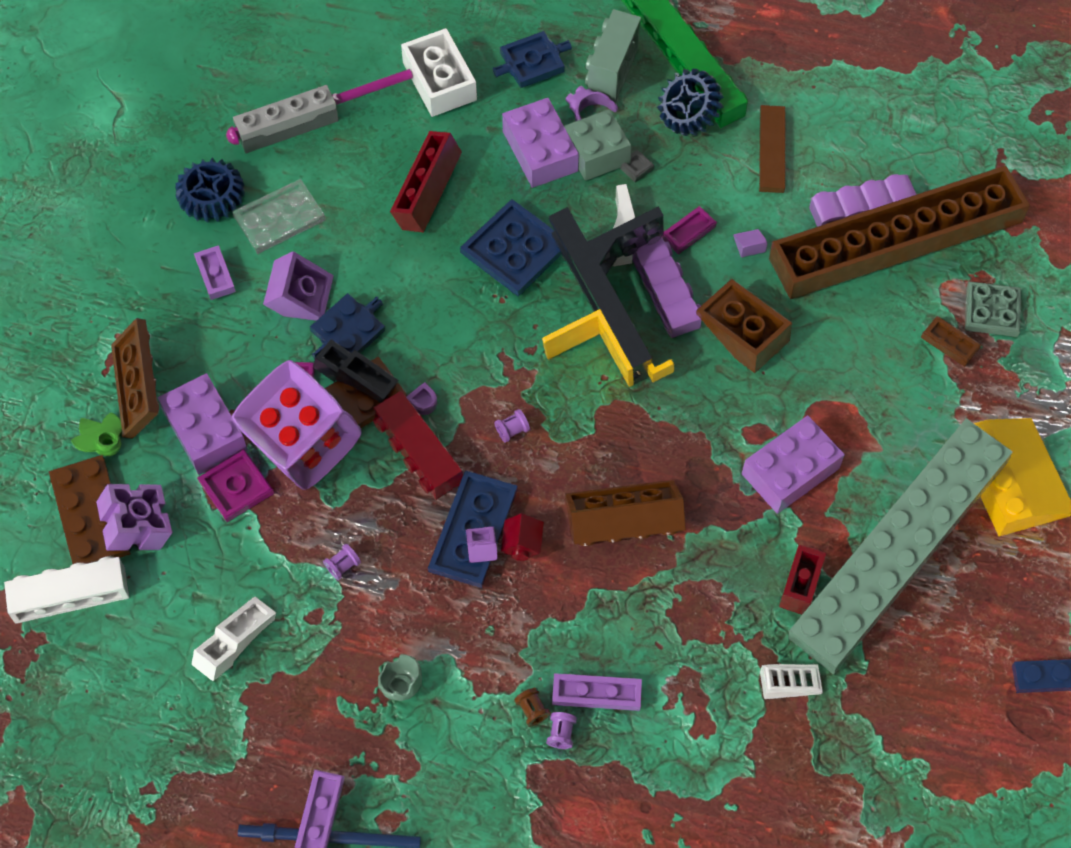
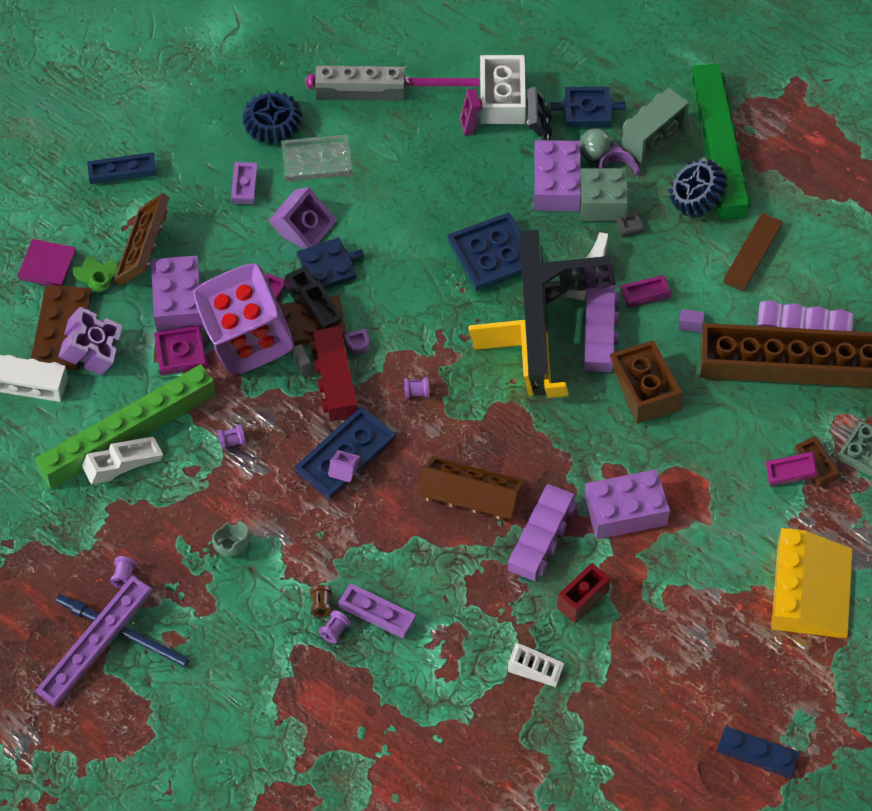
camera: 25 degrees right, 5 degrees down
dark red brick [390,131,462,233] -> none
dark red brick [501,513,544,561] -> none
sand green brick [788,418,1013,675] -> none
none -> magenta tile [18,239,77,286]
none -> bright green brick [35,364,216,490]
none -> dark blue plate [87,152,157,184]
none -> medium lavender bush [110,556,137,588]
none -> dark grey tile [293,344,311,378]
none -> magenta plate [460,89,482,135]
none -> medium lavender brick [508,484,577,581]
none -> black plate [526,87,552,141]
none -> sand green hair [580,128,613,161]
none -> magenta tile [765,452,818,487]

